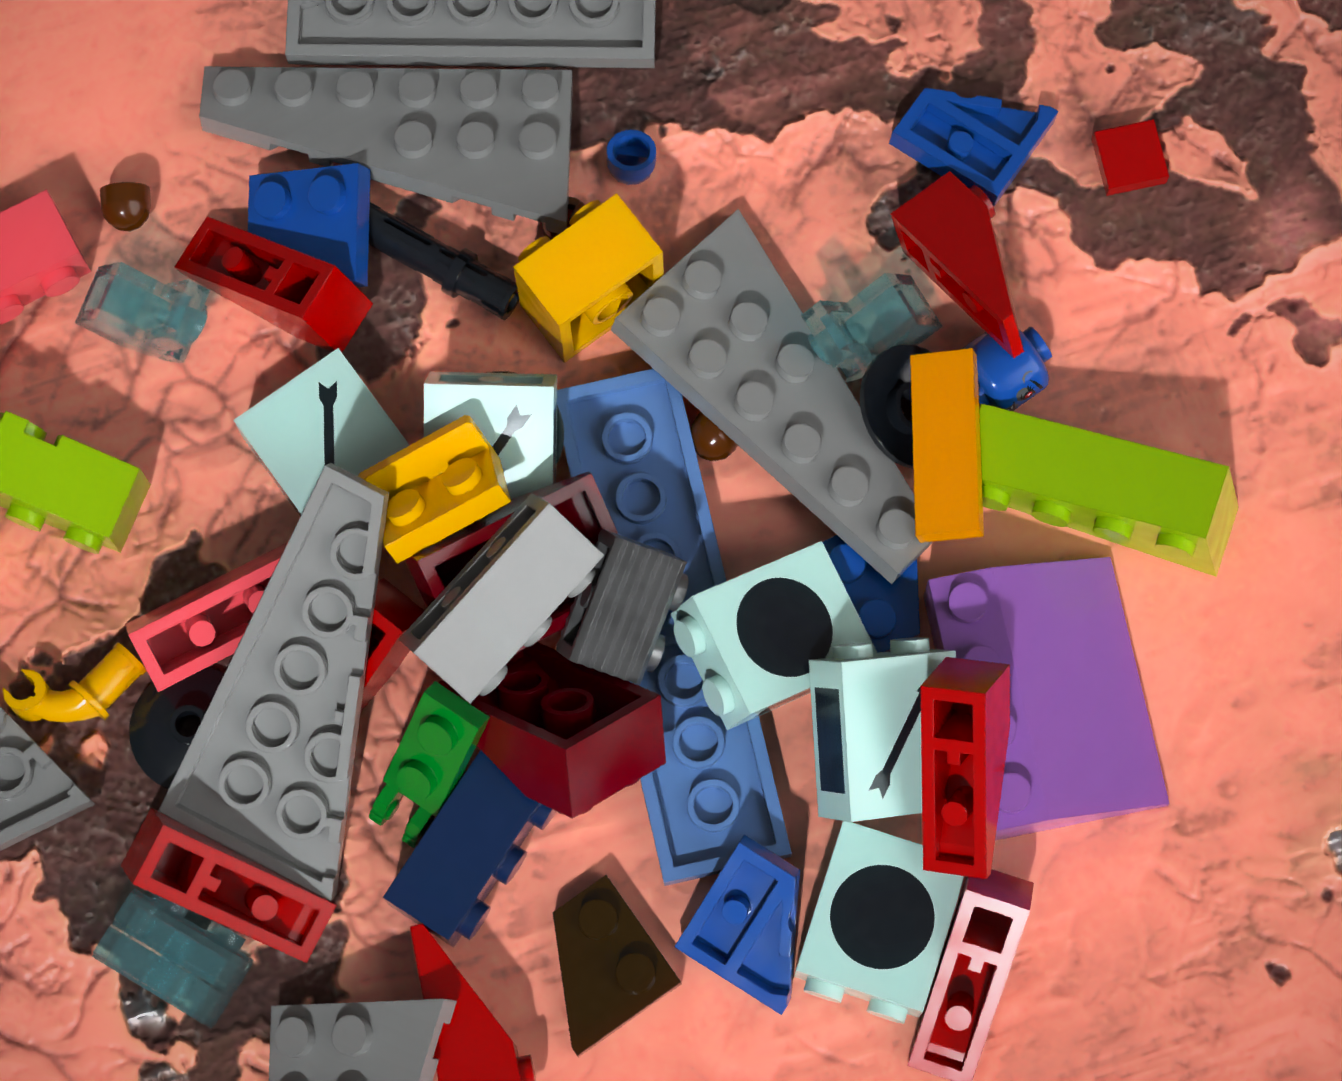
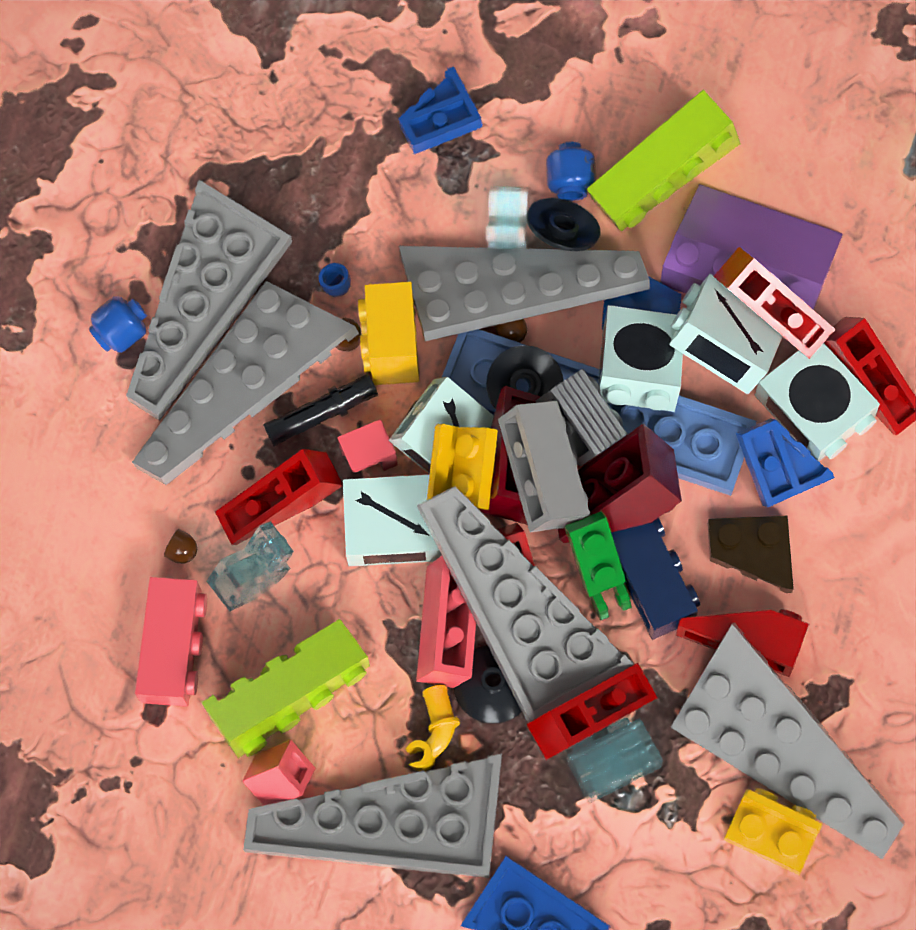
camera: 55 degrees left, 5 degrees down
blue wing [248,163,370,287] -> none
red slope [890,171,1024,358] -> none
light orange tile [910,348,984,543] -> none
red tile [1091,119,1169,196] -> none
none -> coral panel [337,419,398,472]
none -> black dish [486,345,564,410]

